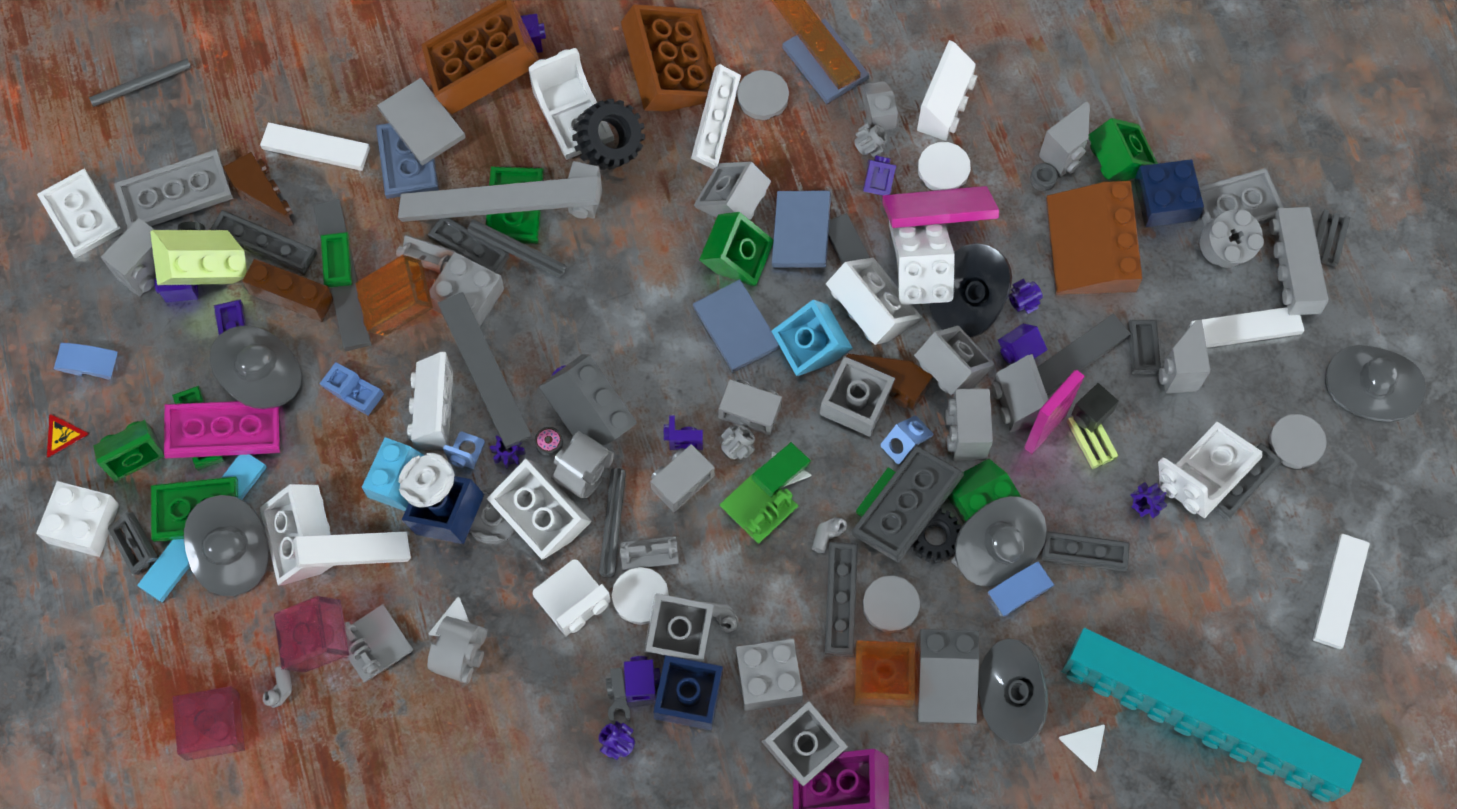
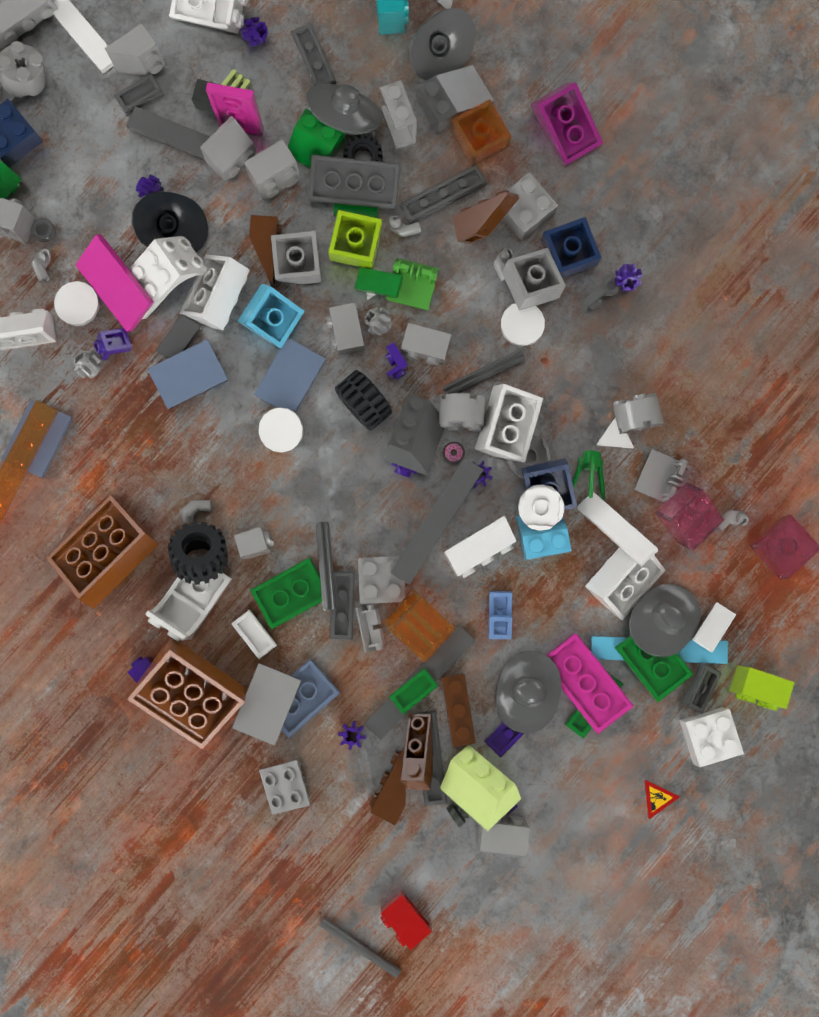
camera: 125 degrees left, 15 degrees up
white tile [37,168,123,259] -> none
medium blue slope [54,343,118,380] -> none
green slope [93,419,165,482] -> none
light grey plate [114,149,234,228] -> none
white tile [260,122,370,171] -> none
light grey tile [398,176,601,222] -> none
light blue bracket [443,431,485,469] -> none
white bracket [533,560,611,637] -> none
light grey hinge [620,536,679,570] -> none
dark purple brick [624,656,660,702] -> none
white tile [691,64,741,169] -> none
light grey slope [694,162,771,220] -> none
green slope [699,212,774,286] -> none
light grey tile [737,70,789,120] -> none
light grey slope [761,701,848,786] -> none
light grey slope [860,81,898,131] -> none
light grey tile [862,575,920,633] -> none
light blue bracket [881,416,934,464] -> none
light grey brick [914,326,995,395] -> none
medium blue slope [988,561,1055,616] -> none
dark purple brick [998,323,1048,364] -> none
dark orange slope [1046,181,1142,295] -> none
none -> light grey arm [32,248,51,283]
none -> light grey arm [180,500,212,523]
none -> white tile [231,610,277,659]
none -> white tile [259,407,304,452]
none -> light grey hinge [259,759,311,815]
none -> lime brick [328,210,382,270]
none -> black tyre [335,370,392,431]
none -> dark purple gear [338,721,367,750]
none -> light grey panel [380,80,417,150]
none -> red brick [380,890,432,950]
none -> reddish brown slope [401,714,433,790]
none -> reddish brown slope [452,190,519,244]
none -> green plant [572,450,605,500]
none -> white tile [692,602,736,653]
none -> lime brick [729,665,795,711]

